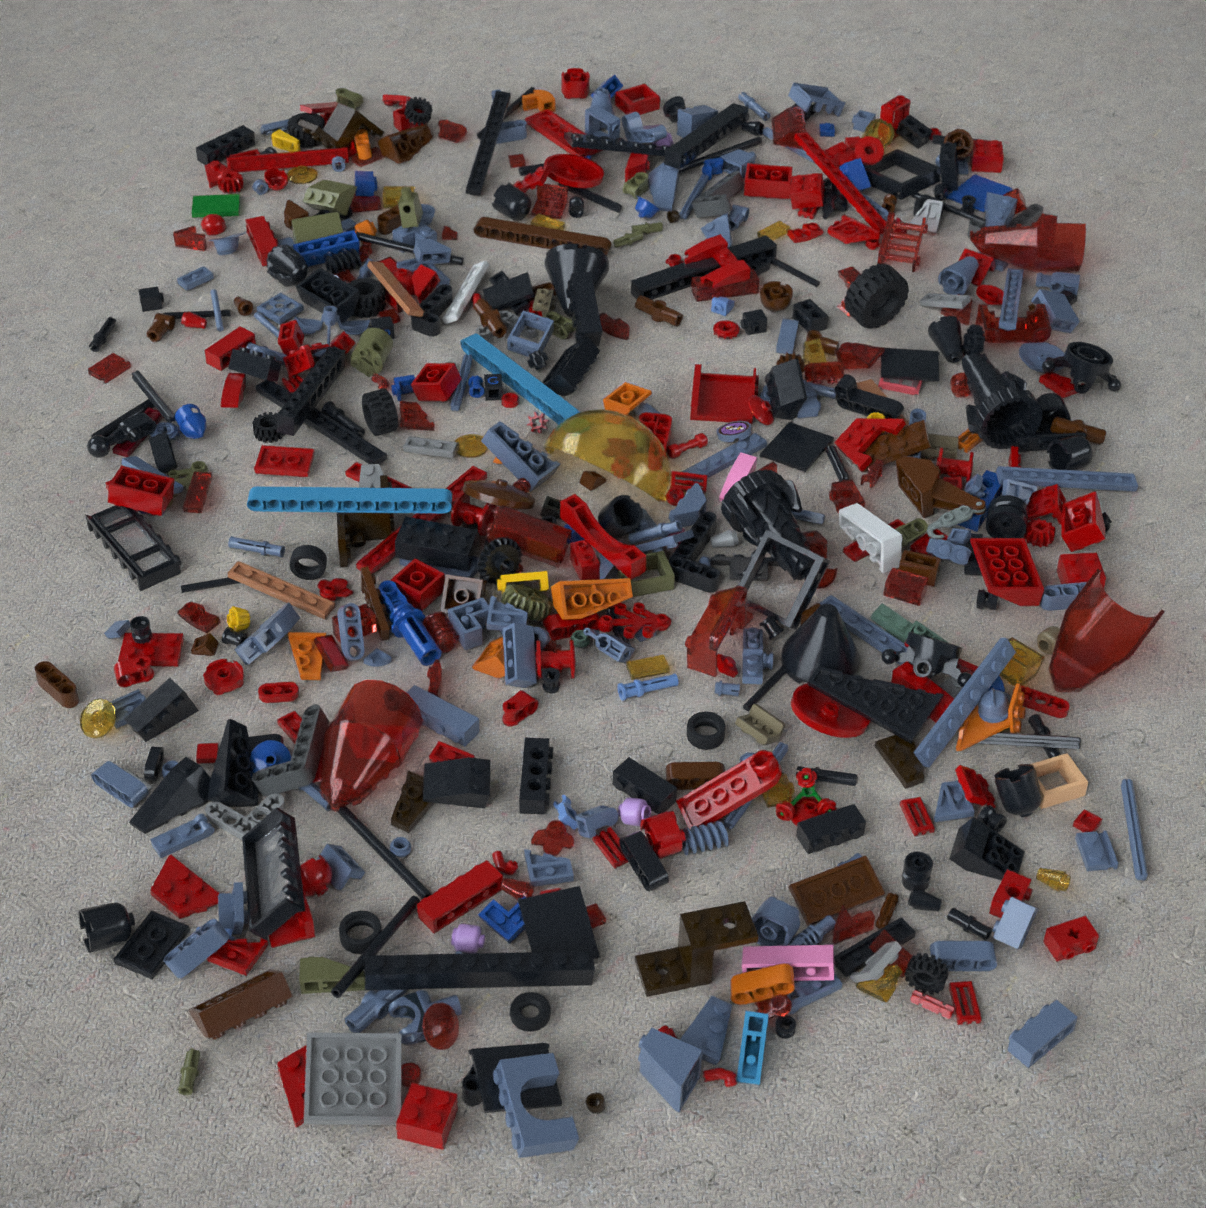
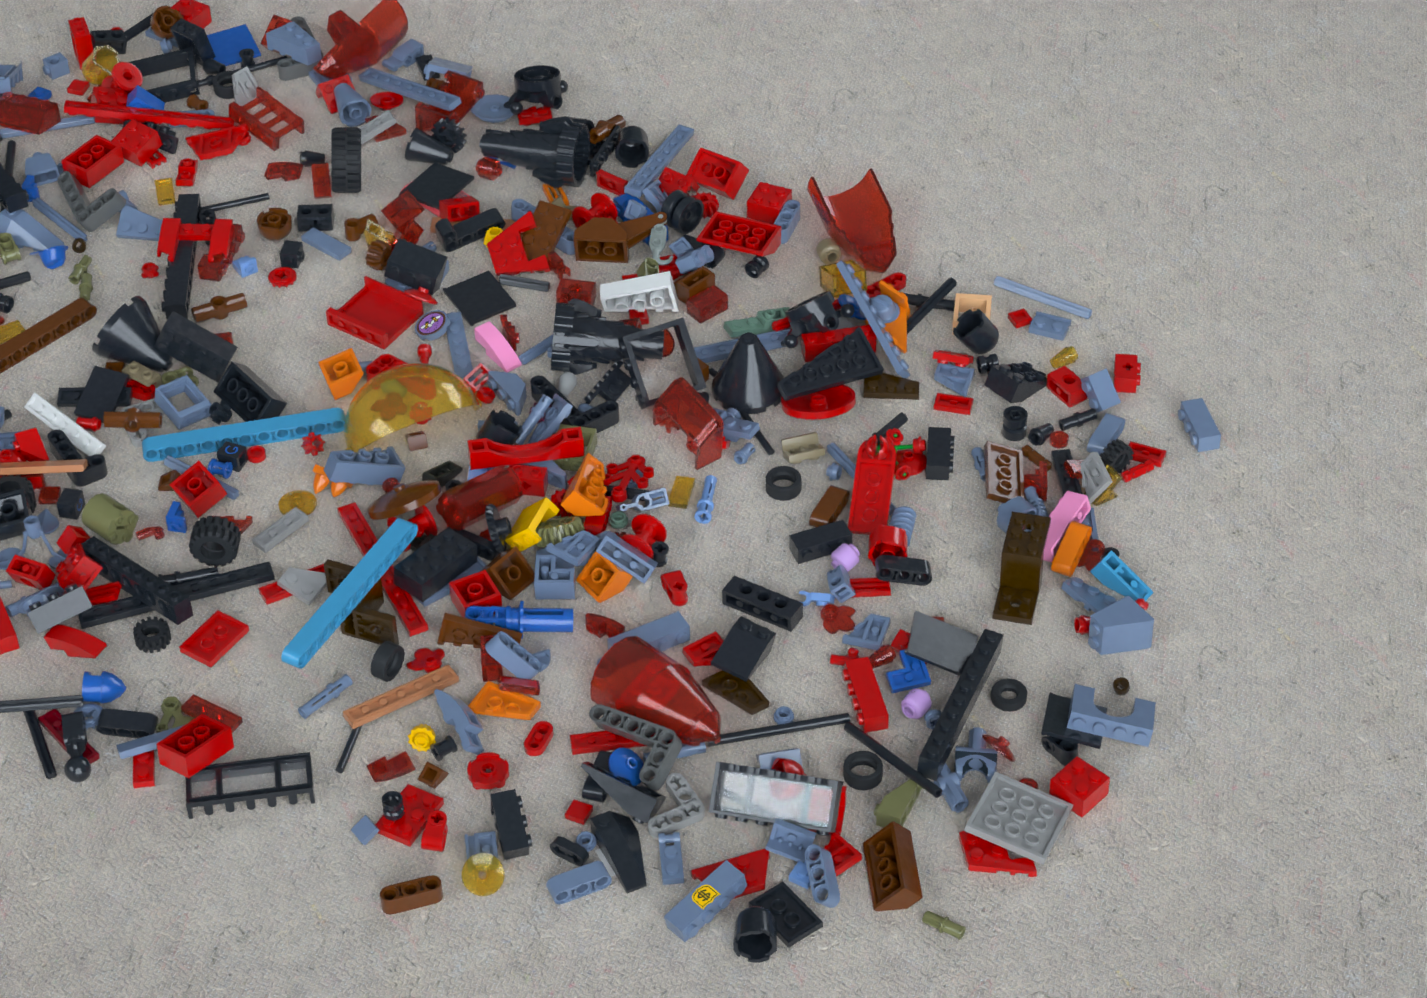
camera: 60 degrees left, 0 degrees up
clear red piece [423,612,459,653] -> none
none -> red brick [439,196,480,222]
none -> sand blue brick [664,860,747,942]
none -> clear red tile [1050,431,1069,448]

